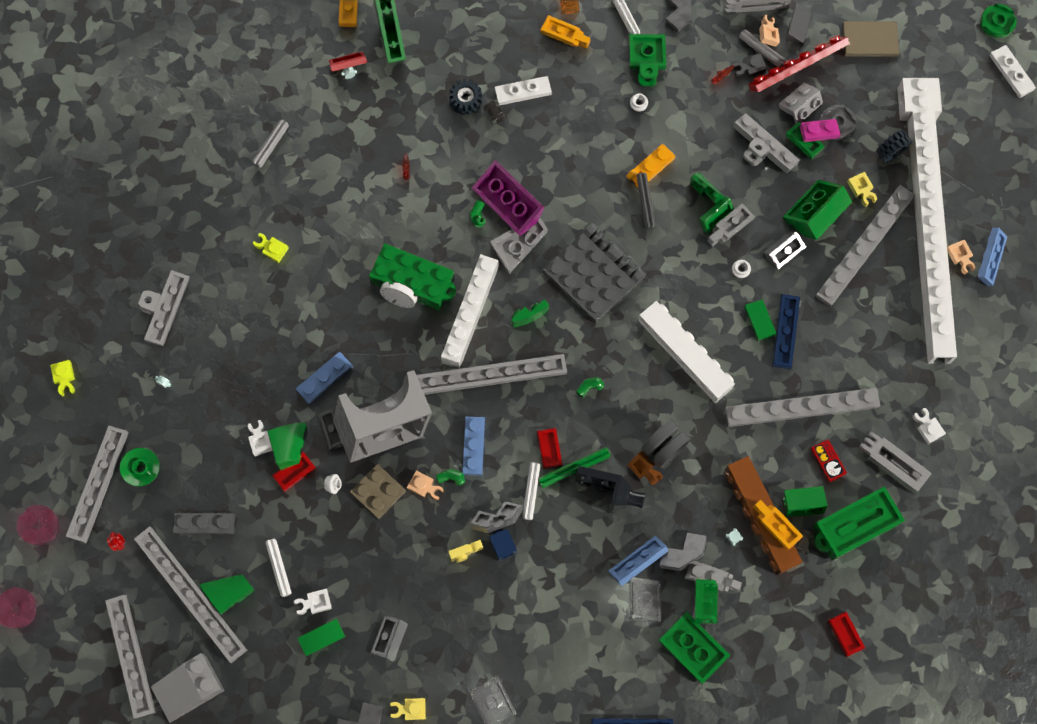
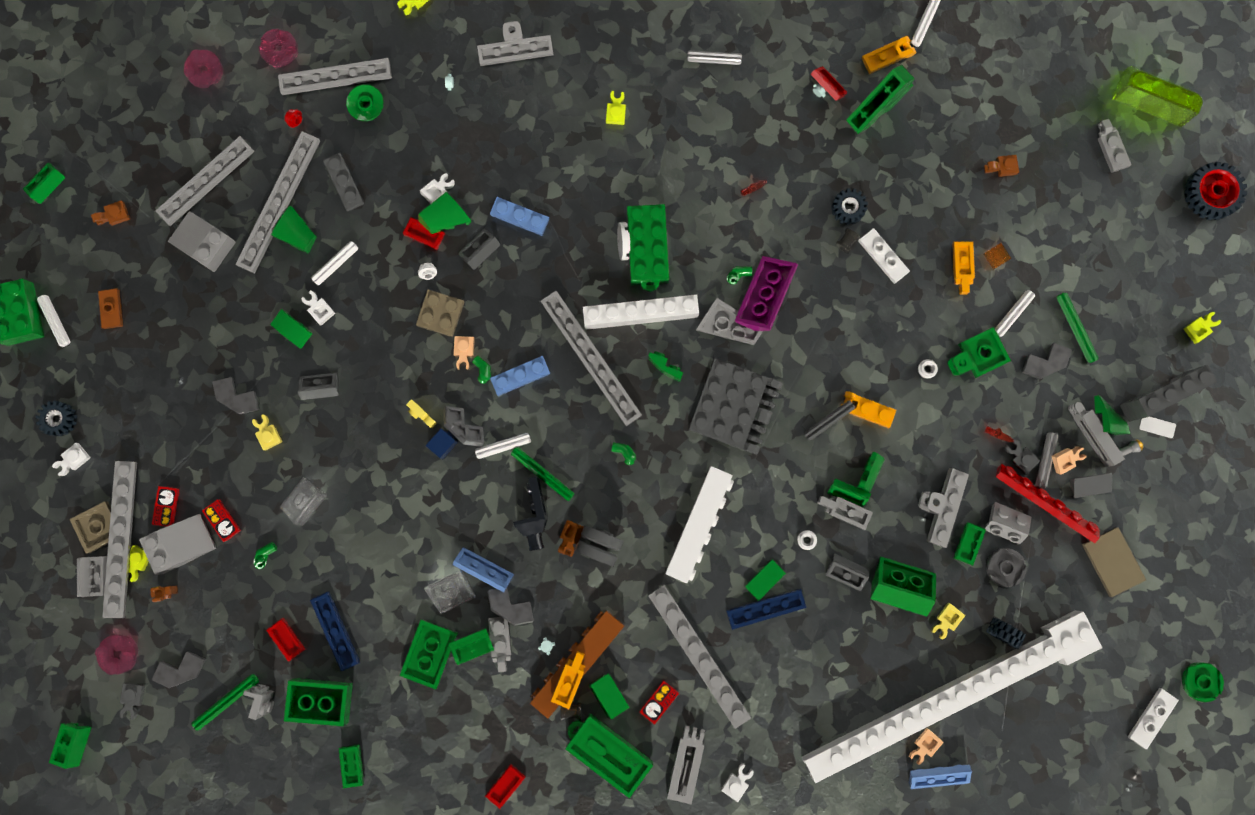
camera: 70 degrees right, 10 degrees up
light grey piece [333,370,432,463] -> none
red tile [537,428,563,470] -> none
dark pink plate [799,119,841,142] -> none
light grey plate [815,185,915,308] -> none

